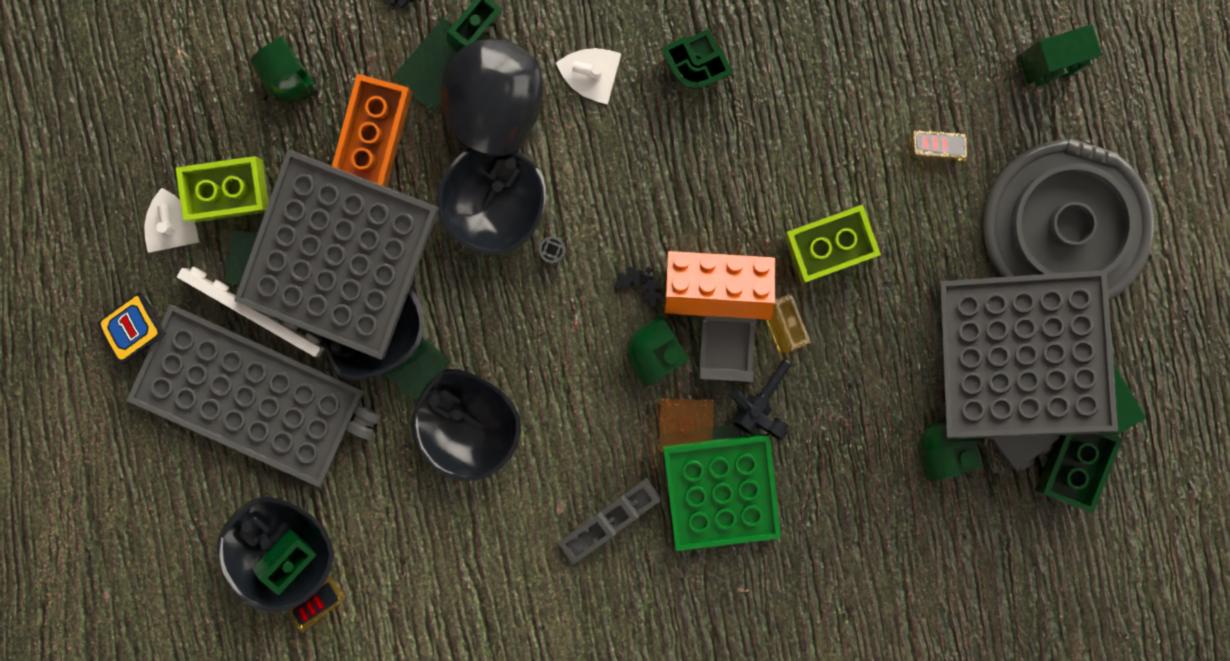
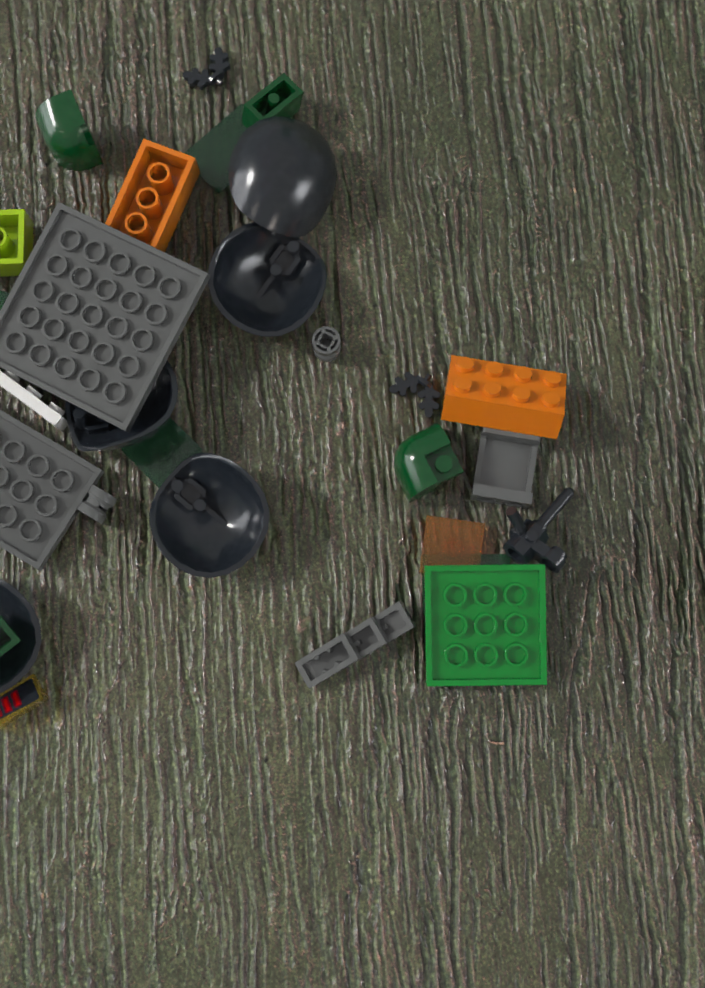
camera: 10 degrees right, 10 degrees down
white shield [556,48,621,105] -> none
dark green brick [661,28,733,90] -> none
clear yellow slope [767,293,811,354] -> none
lime brick [784,205,881,283] -> none

